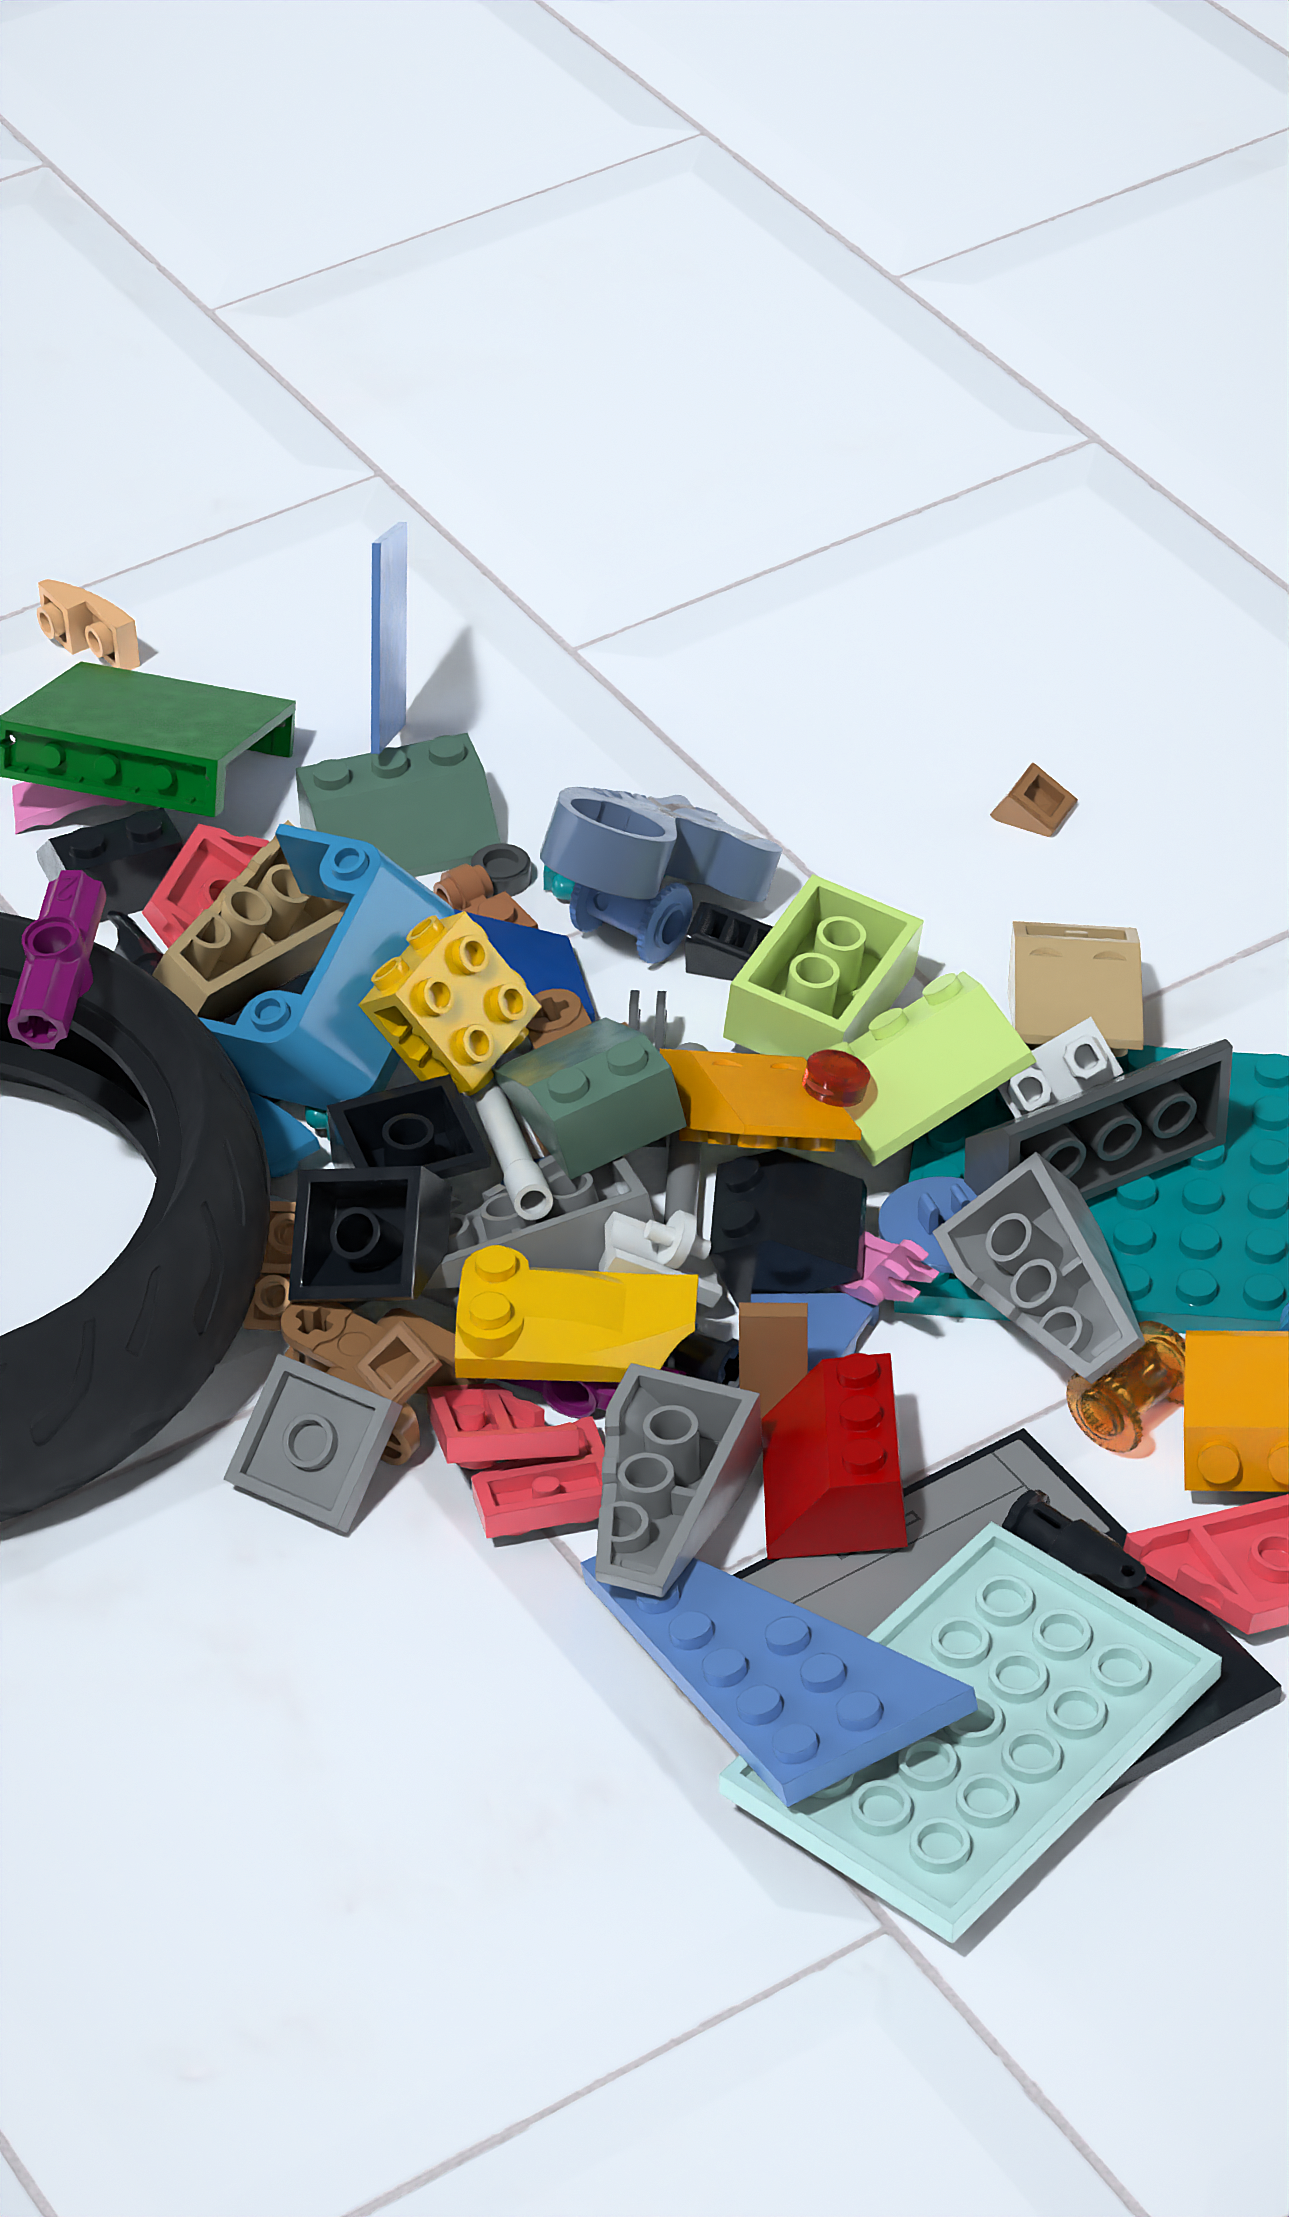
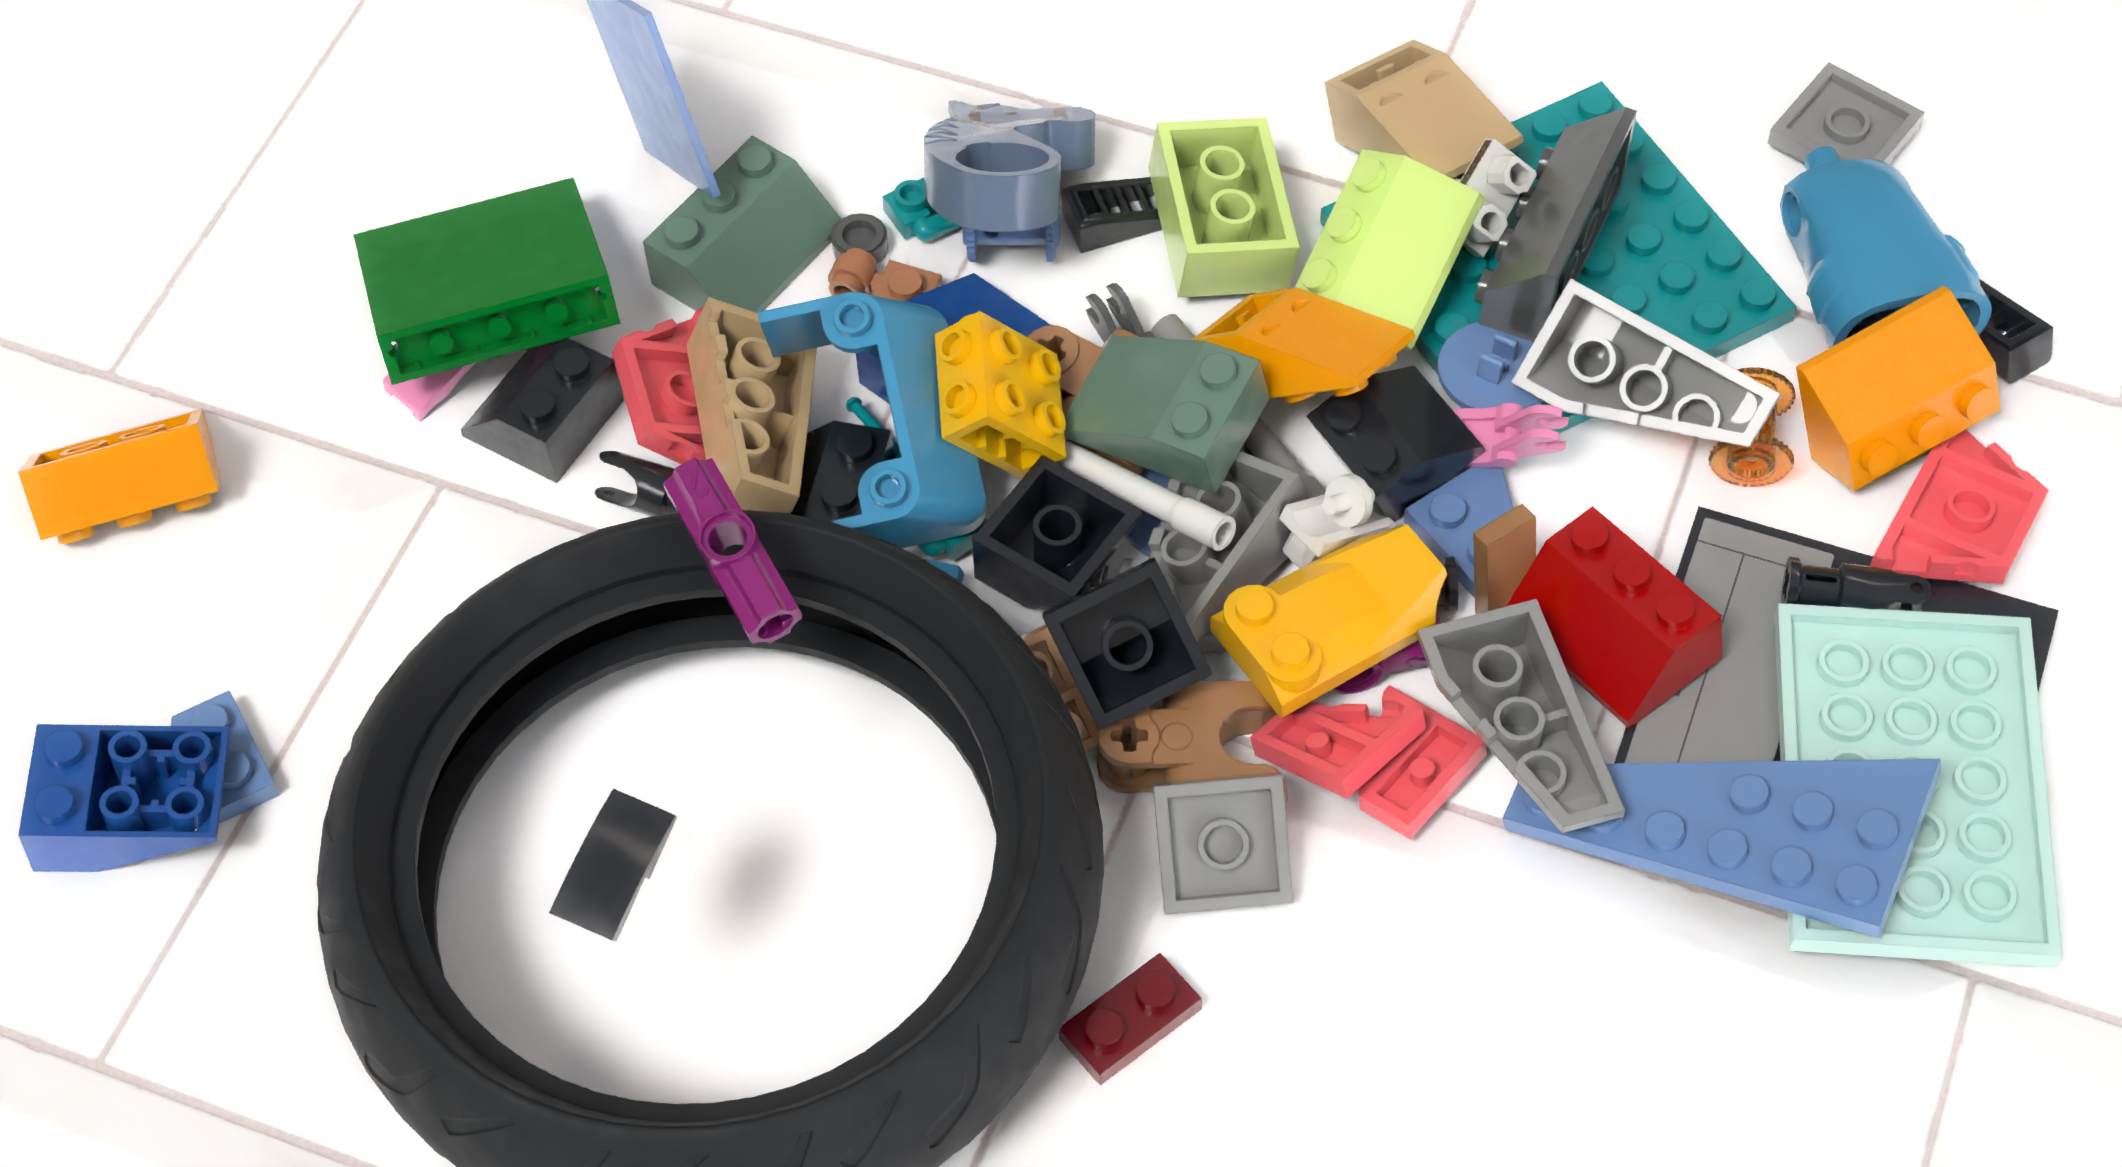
camera: 35 degrees left, 15 degrees up
light nougat slope [36,579,140,670] -> none
medium nougat slope [353,1320,443,1405] -> none
clear red tile [802,1049,871,1107] -> none
none -> dark red plate [1058,953,1202,1086]

